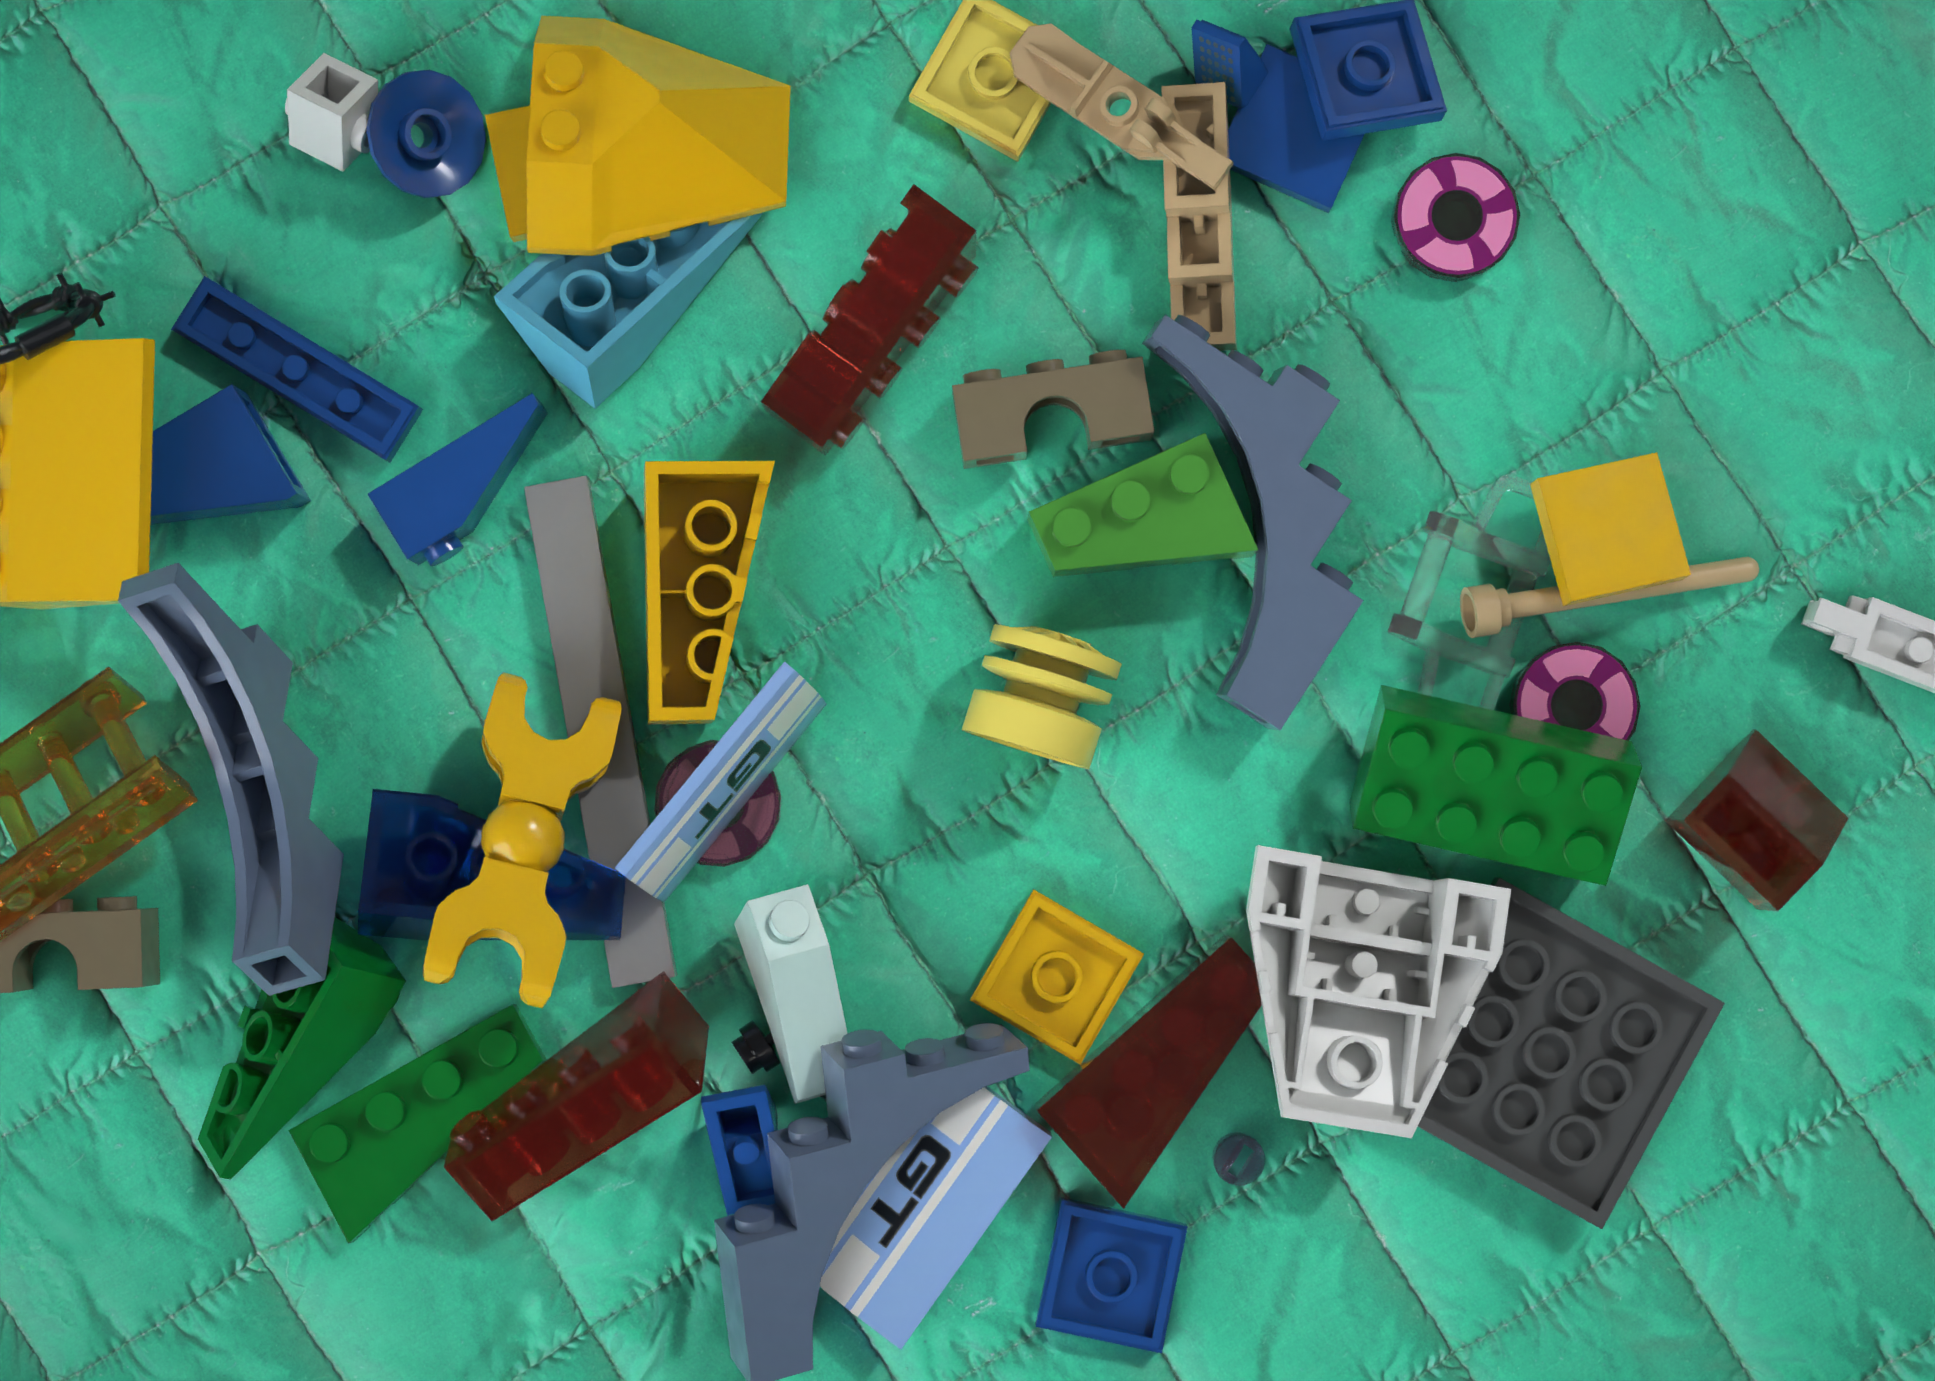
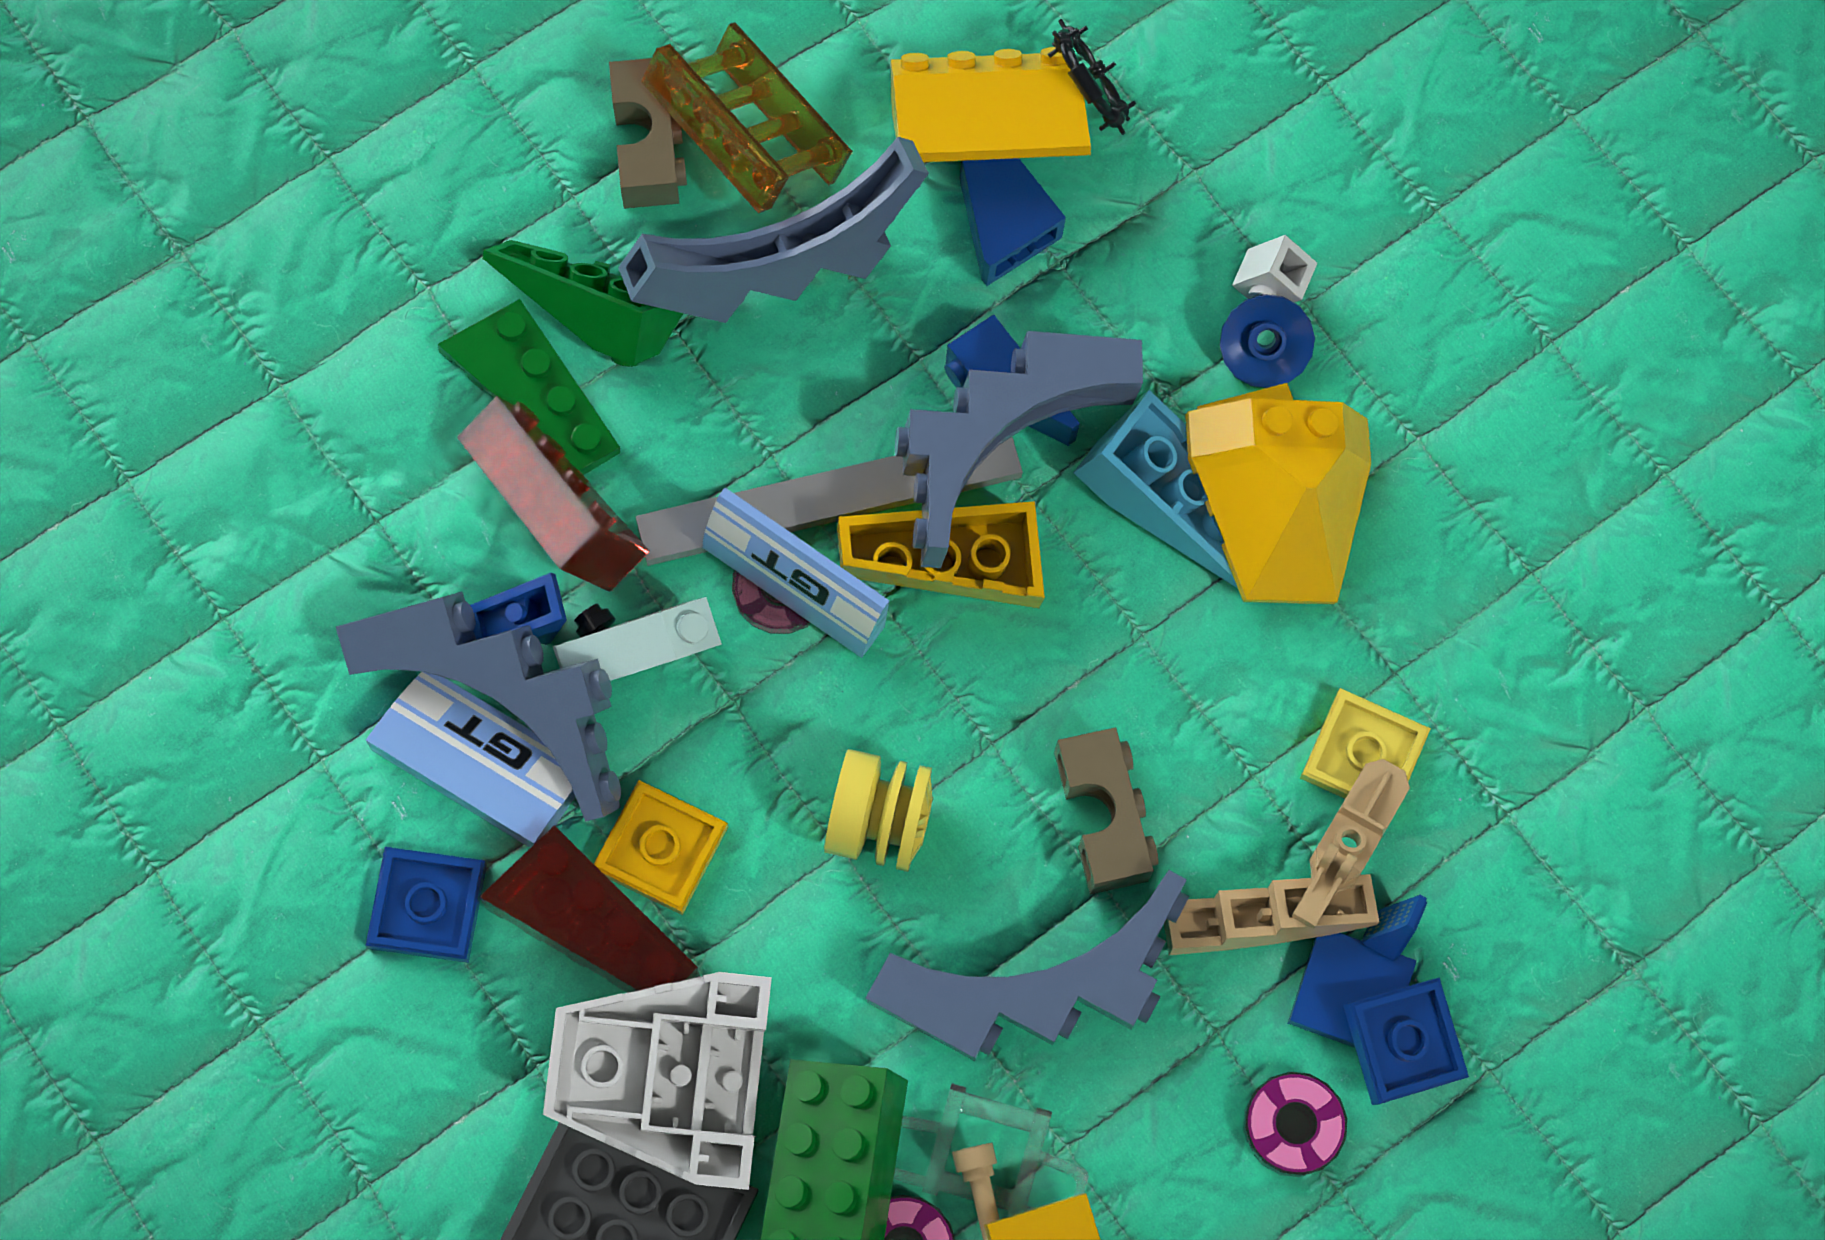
camera: 80 degrees right, 15 degrees down
blue tile [171,276,423,463] -> none
clear blue wedge [358,789,626,940] -> none
yellow piece [423,672,622,1008] -> none
clear red wedge [761,184,979,456] -> none
bright green wedge [1027,433,1258,577] -> none
hinge [1212,1132,1265,1186] -> none
none -> sand blue arch [895,331,1143,568]

